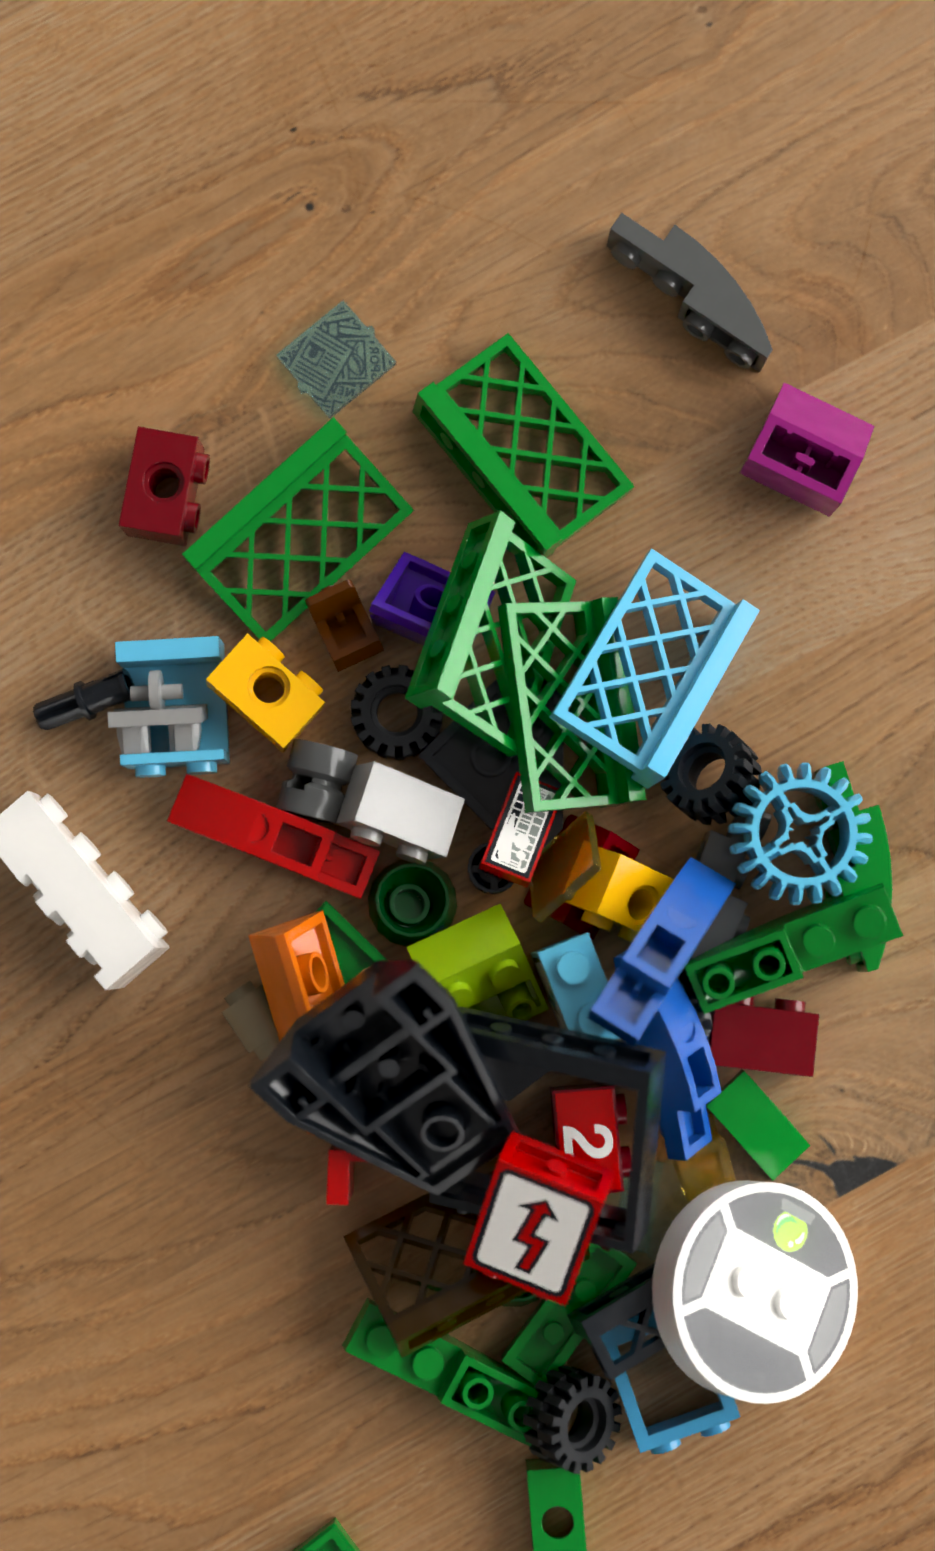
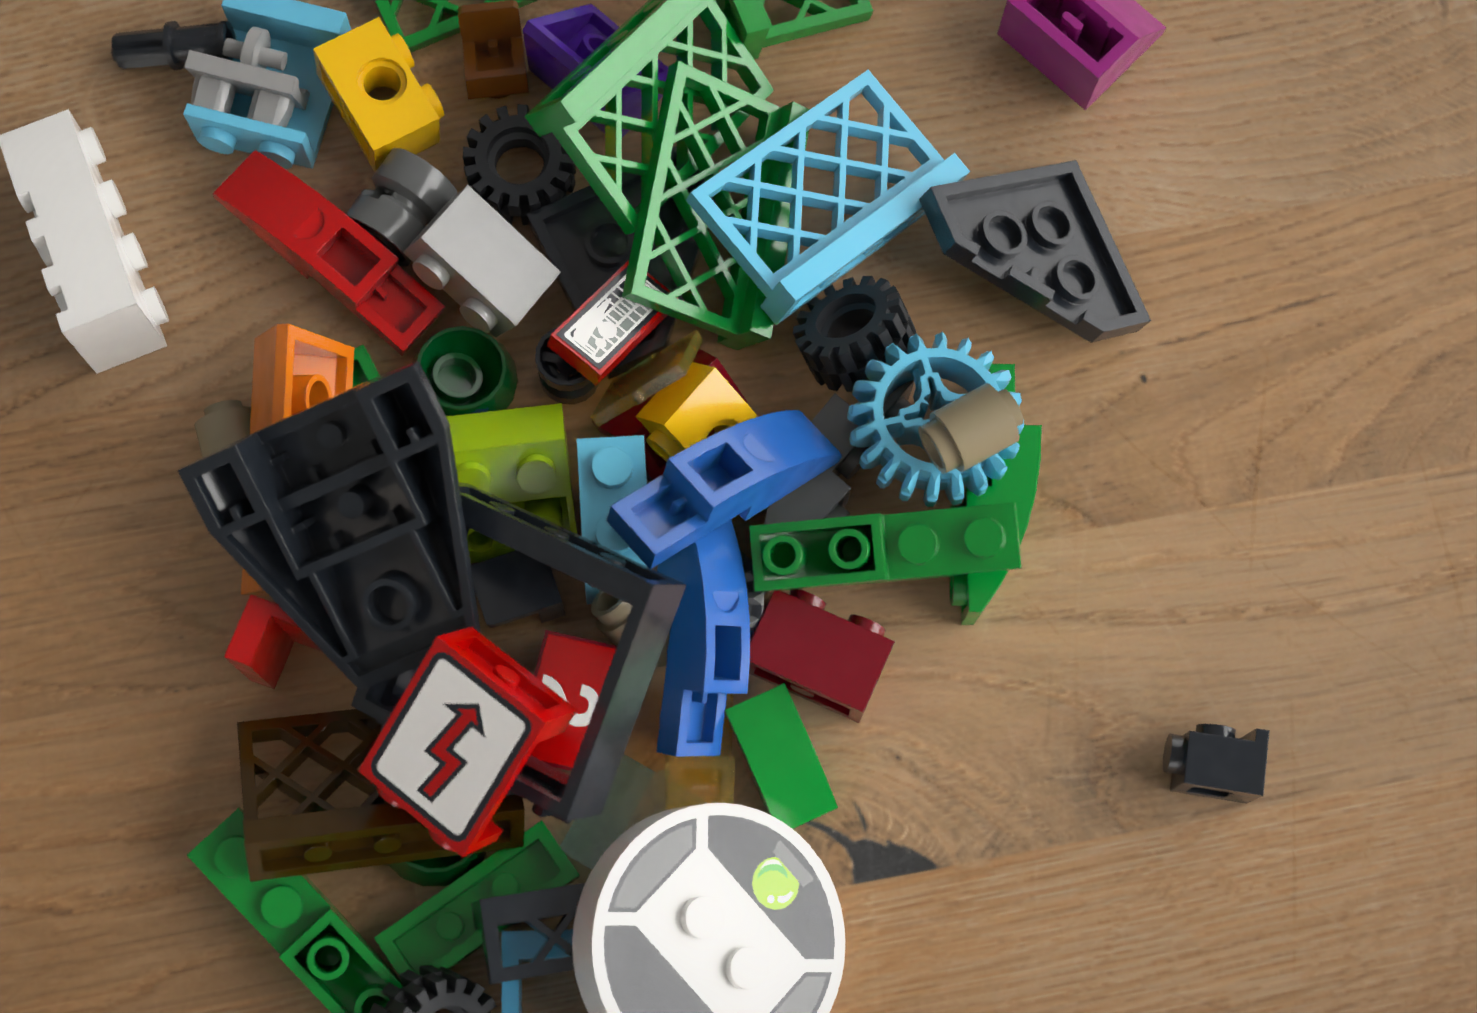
camera: 15 degrees right, 10 degrees down
none -> dark tan brick [918,383,1024,474]
none -> black plate [919,160,1151,343]

